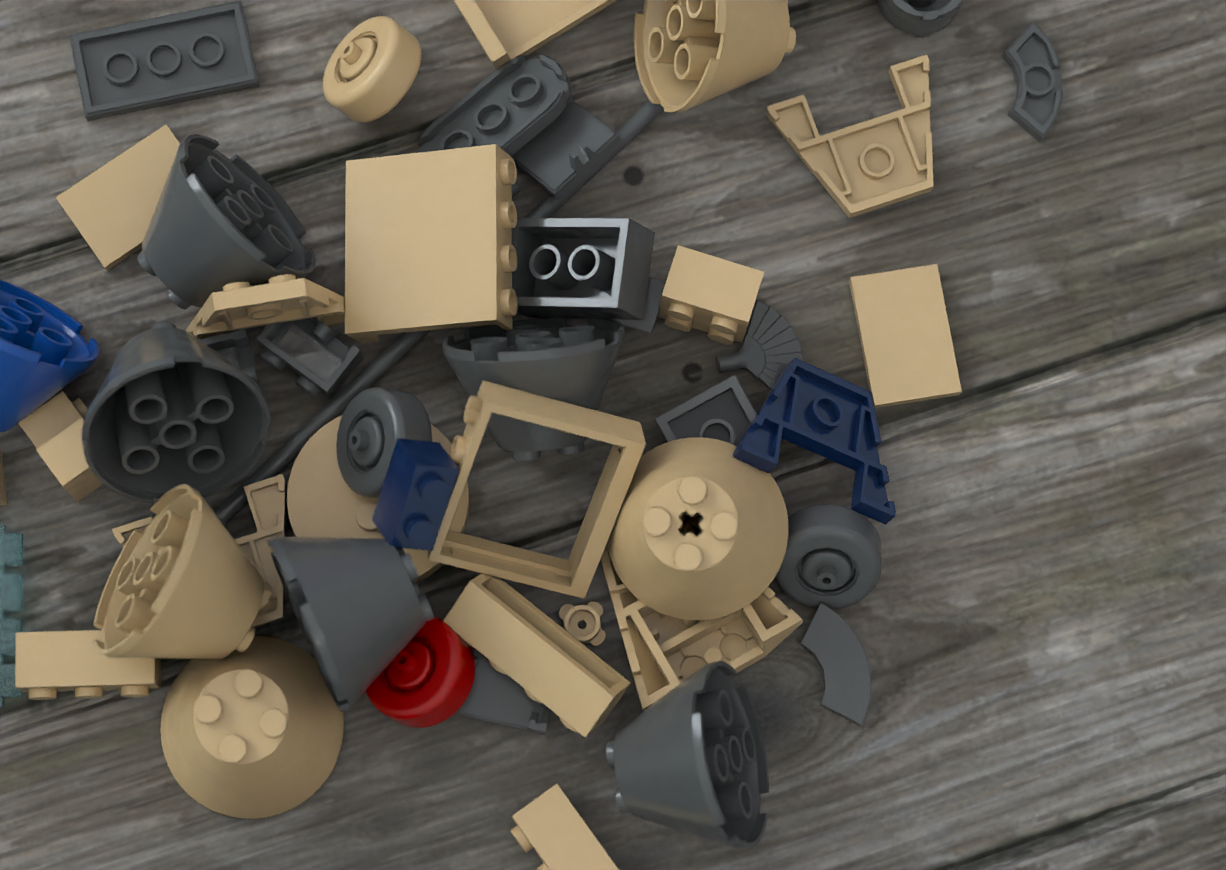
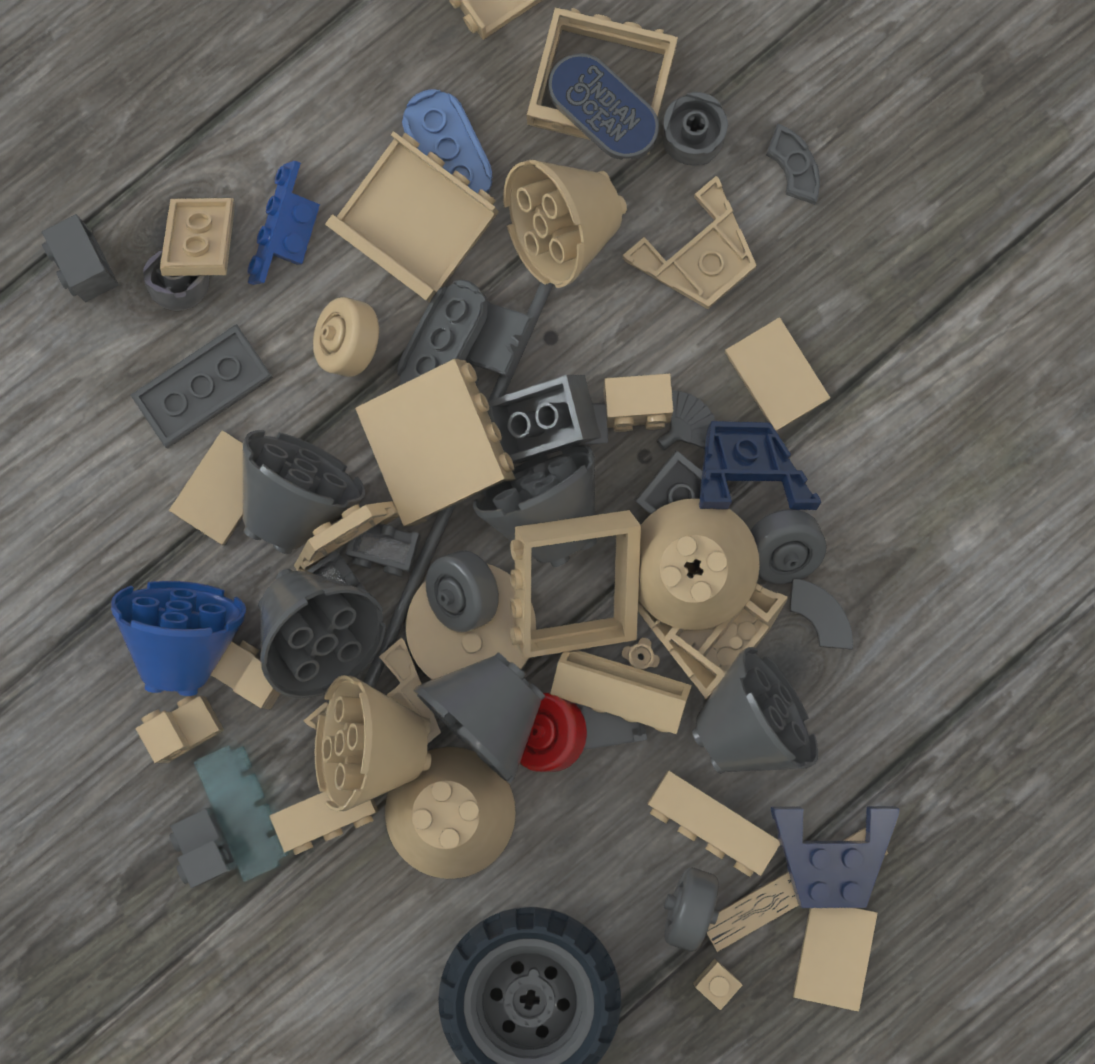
camera: 10 degrees left, 5 degrees up
dark blue brick [372,438,459,551] -> none

